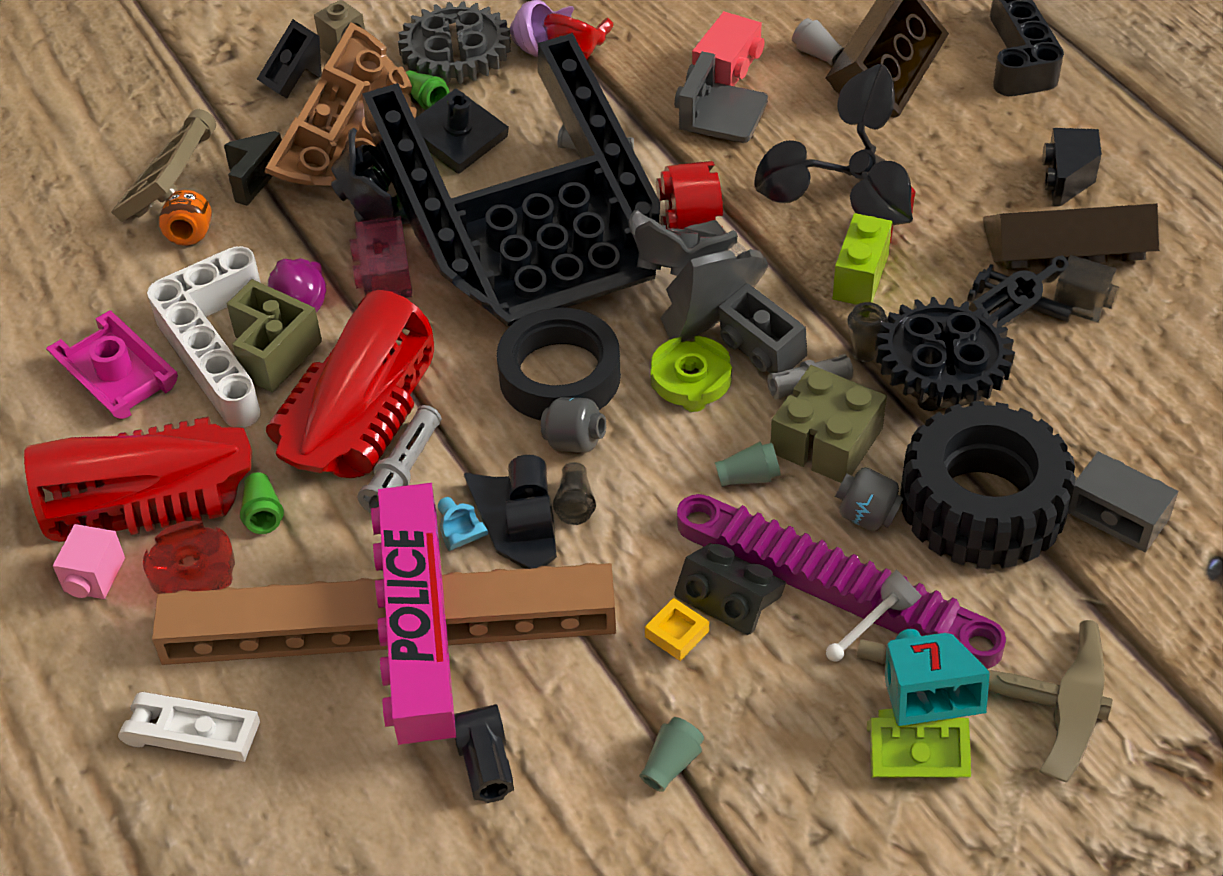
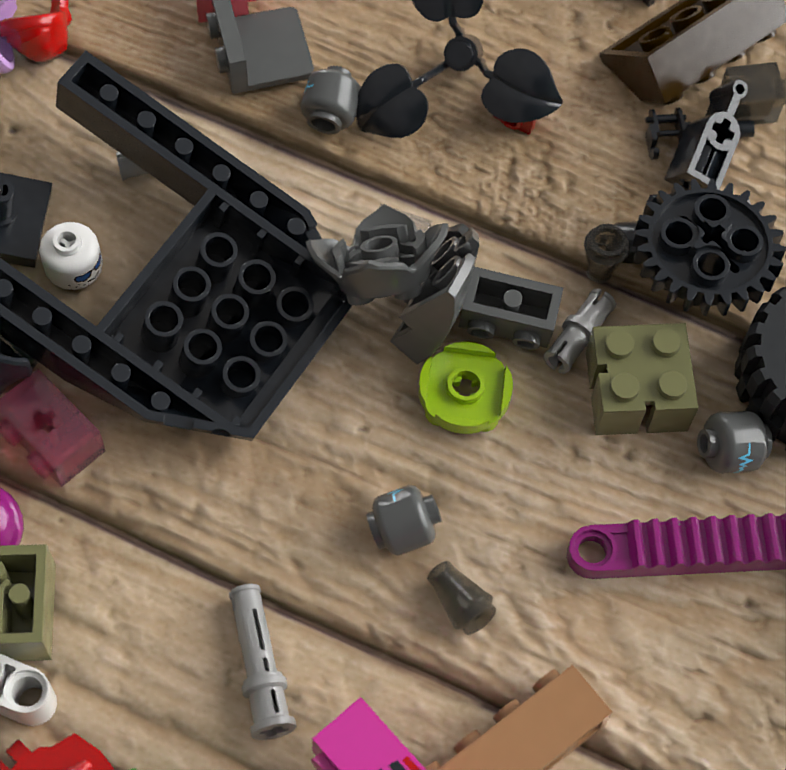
camera: 40 degrees left, 15 degrees up
red connector [266,290,434,478] -> none
medium azure piece [438,497,488,551] -> none
black panel [464,455,557,569] -> none
black tyre [497,308,621,421] -> none
yellow plate [644,598,709,661] -> none
red brick [656,161,723,230] -> none
pearl dark grey bracket [674,543,786,635] -> none
sand green cone [715,441,781,487] -> none
lime brick [832,213,892,308] -> none
none -> white head [39,222,103,290]
none -> dark grey head [300,66,361,134]

